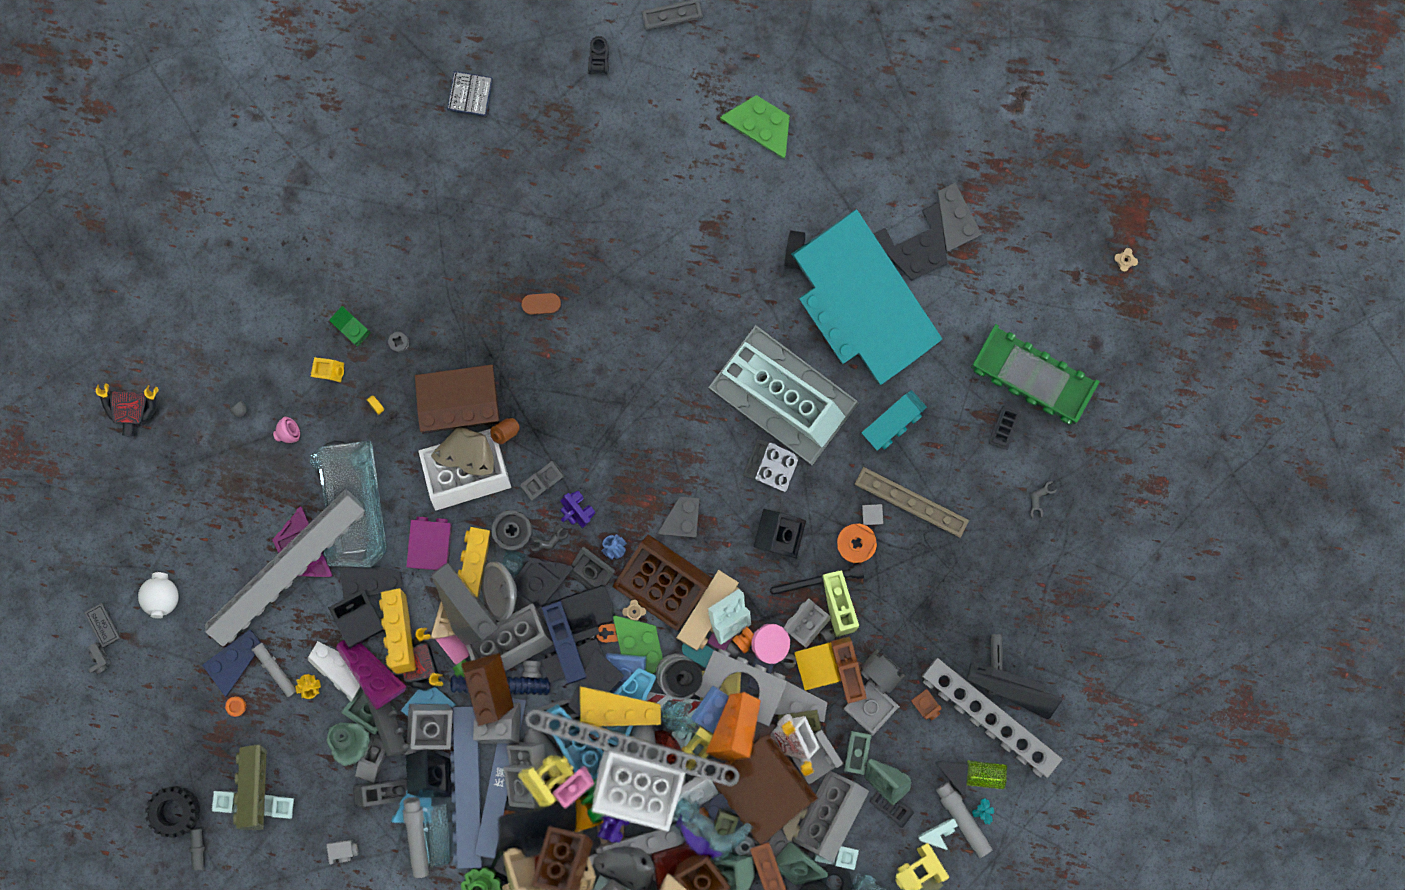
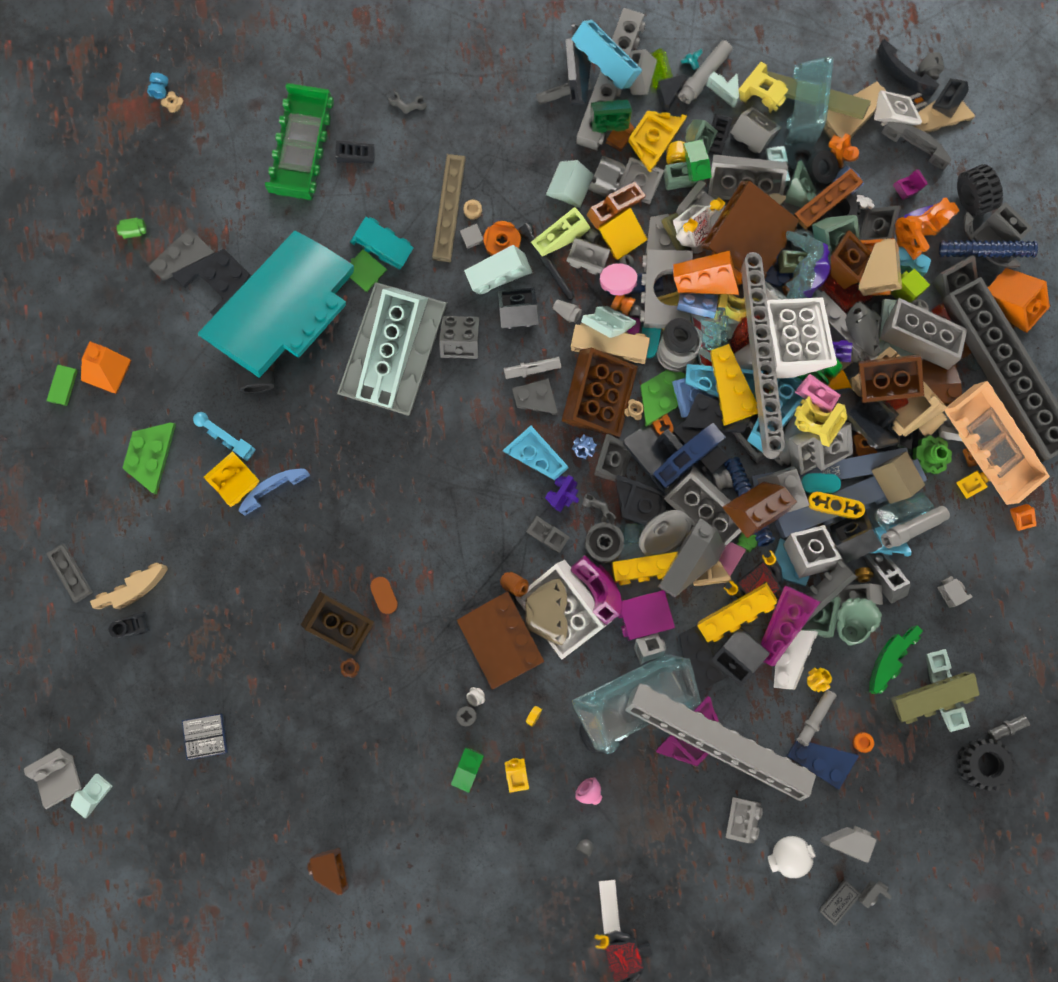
camera: 110 degrees left, 5 degrees down
none -> bright green tile [47,365,78,406]
none -> orange slope [81,342,132,394]
none -> tan slope [90,563,168,610]
none -> bright green brick [117,217,146,239]
none -> dark azure wheel [147,73,169,98]
none -> medium azure plate [193,412,256,461]
none -> yellow bracket [204,451,259,507]
none -> medium blue slope [239,469,310,515]
none -> dark brown slope [300,591,374,656]
none -> reddish brown slope [308,848,349,895]
none -> reddish brown plate [340,658,360,678]
none -> bright green piece [350,249,387,292]
none -> tan tile [463,200,482,220]
none -> light aqua wedge [464,245,533,294]
none -> white plate [467,687,485,706]
none -> medium azure wing [503,426,569,480]
none -> light grey pin [504,357,561,380]
none -> light aqua slope [546,160,594,208]
none -> light grey cone [553,300,582,323]
none -> magenta arch [570,555,622,625]
none -> medium azure brick [572,20,642,89]
none -> dark green slope [590,100,632,133]
none -> white sticker [599,880,620,934]
none -> yellow wing [628,111,687,172]
none -> light grey slope [629,49,657,95]
none -> light grey brick [634,633,666,664]
none -> yellow head [666,141,686,165]
none -> green slope [683,139,712,182]
none -> light grey bracket [726,797,763,843]
none -> light grey slope [730,107,782,153]
none -> teal tile [801,473,841,494]
none -> yellow beam [807,492,865,519]
none -> light grey slope [820,826,877,863]
none -> pearl gold plate [855,567,874,583]
none -> green slope [869,625,923,694]
none -> dark tan slope [871,451,925,504]

